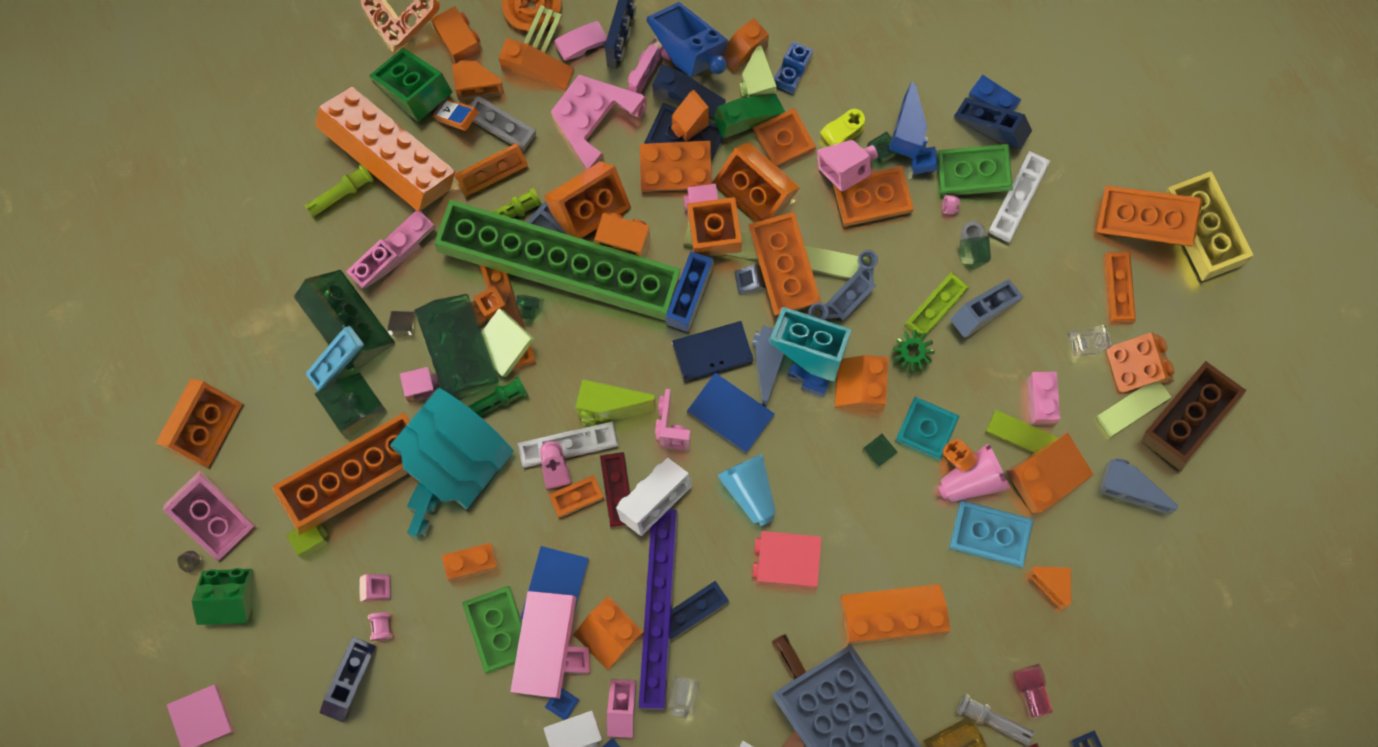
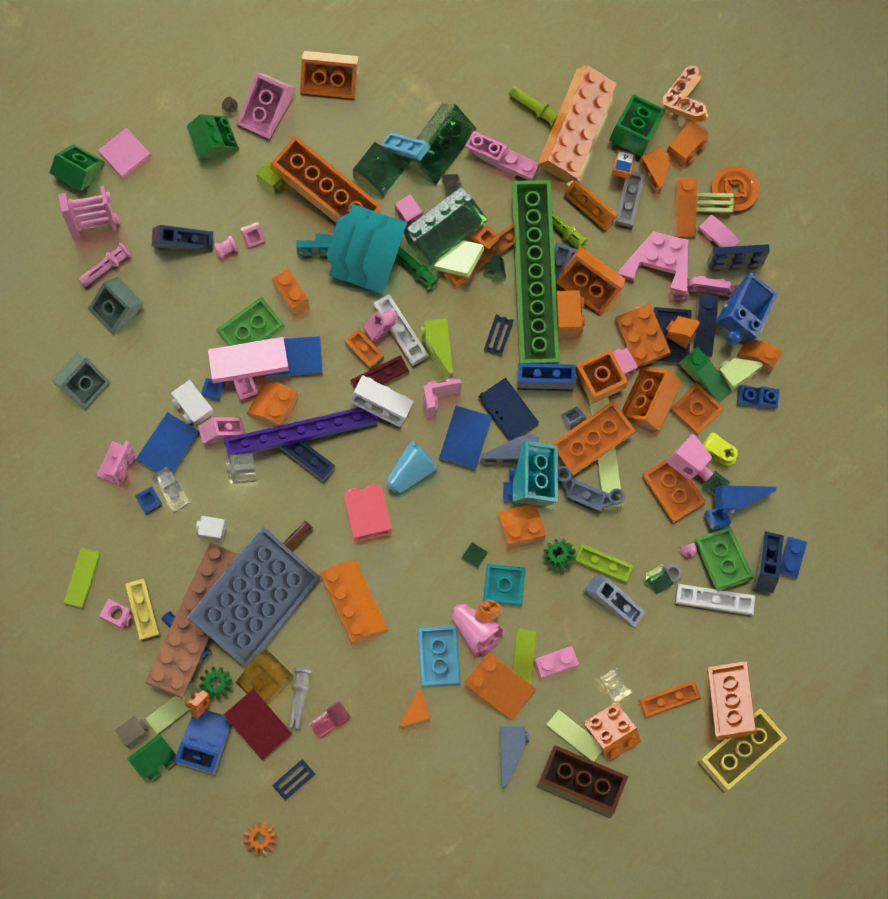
camera: 65 degrees right, 0 degrees up
none -> dark blue tile [484,314,514,356]

